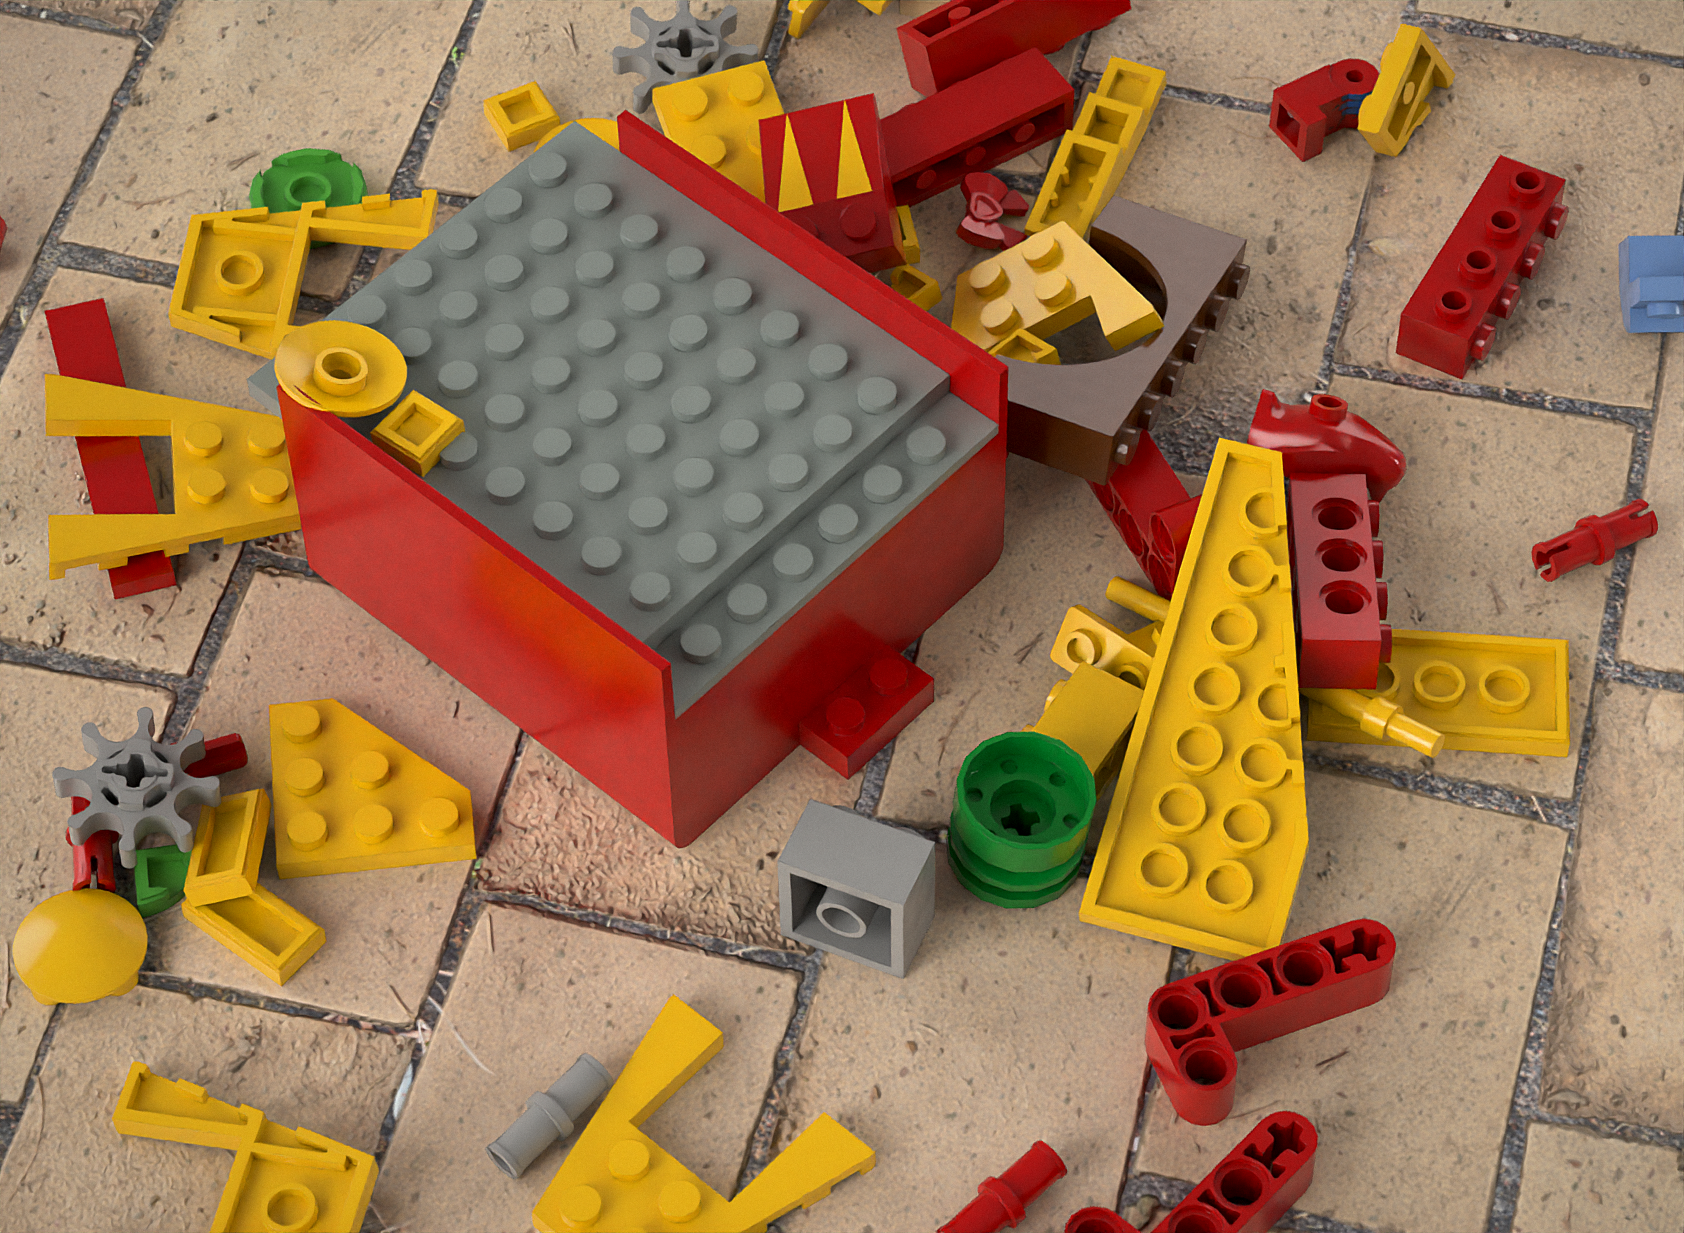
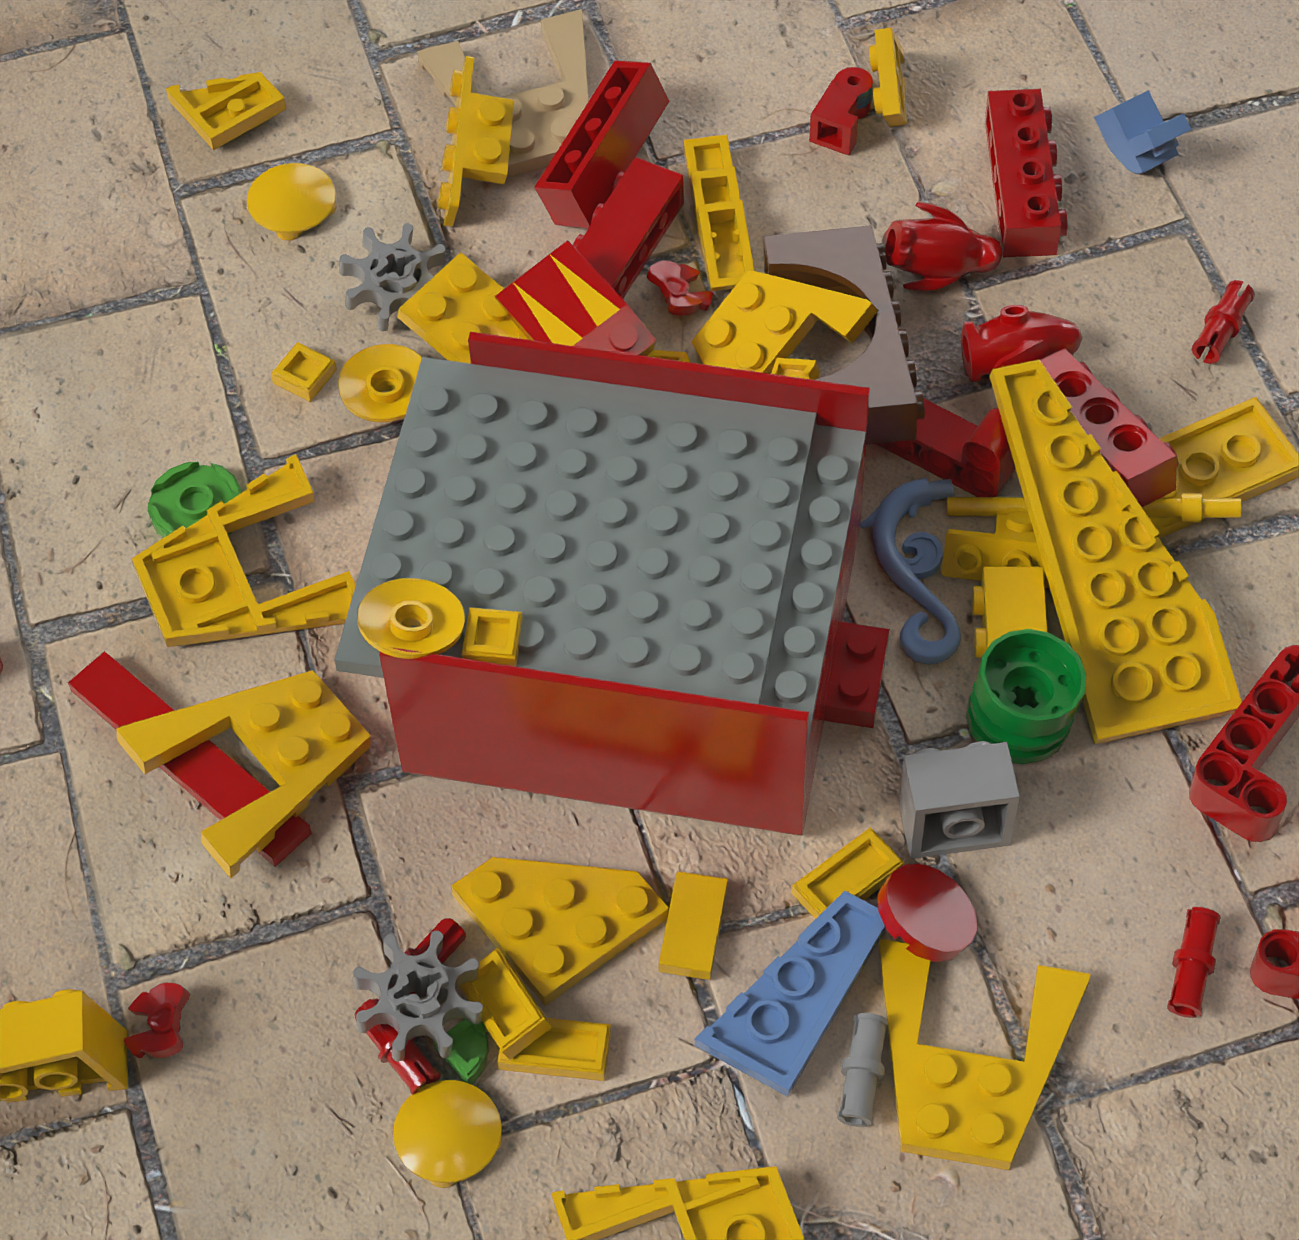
camera: 30 degrees left, 5 degrees up
none -> yellow tile [658,871,728,980]
none -> medium blue wing [694,891,886,1097]
none -> yellow tile [792,827,904,919]
none -> medium blue plant [860,478,961,664]
none -> red tile [877,864,977,962]
none -> red animal [882,202,1002,291]

